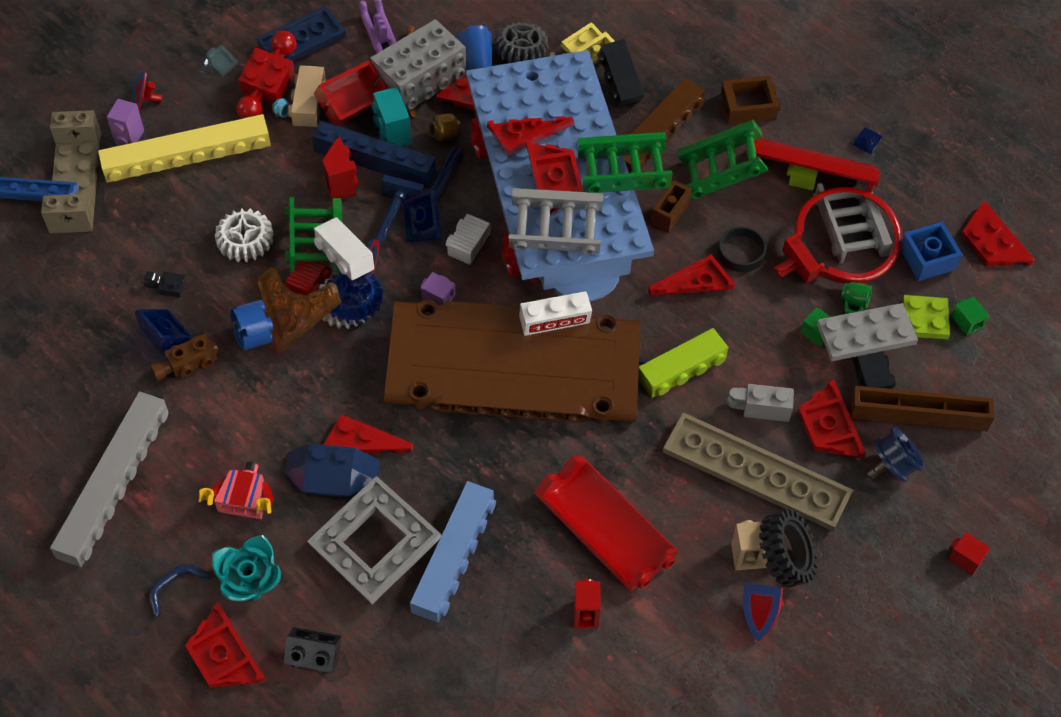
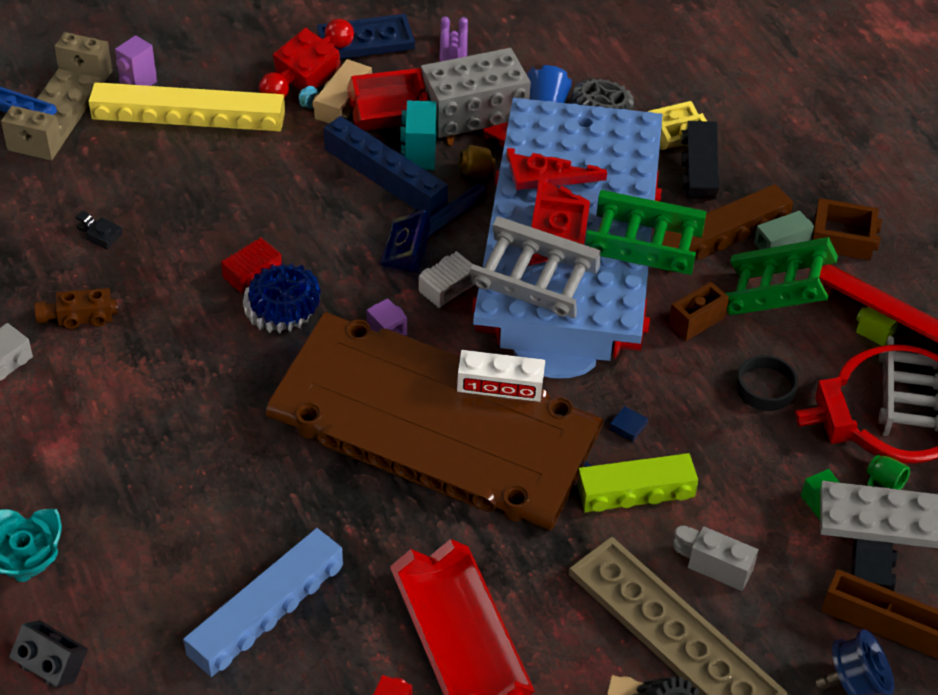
camera: 20 degrees right, 10 degrees down
red shield [133,72,162,110] -> none
clear blue slope [135,309,193,358] -> none
torso [198,462,274,519] -> none
clear light blue bracket [204,44,239,77] -> none
white gear [215,208,274,263] -> none
blue brick [229,300,273,351] -> none
clear orange plate [257,267,342,352] -> none
green fence [285,197,342,273] -> none
dark blue wedge [285,443,380,498] -> none
light grey plate [307,476,442,605] -> none
white brick [314,217,374,280] -> none
red slope [322,138,359,202] -> none
red wing [323,414,413,454] -> none
dark blue piece [361,175,425,281] -> none
red wing [648,254,735,295] -> none
red wing [798,380,866,459] -> none
none -> dark blue tile [609,406,648,442]
none -> sand green brick [754,211,814,250]

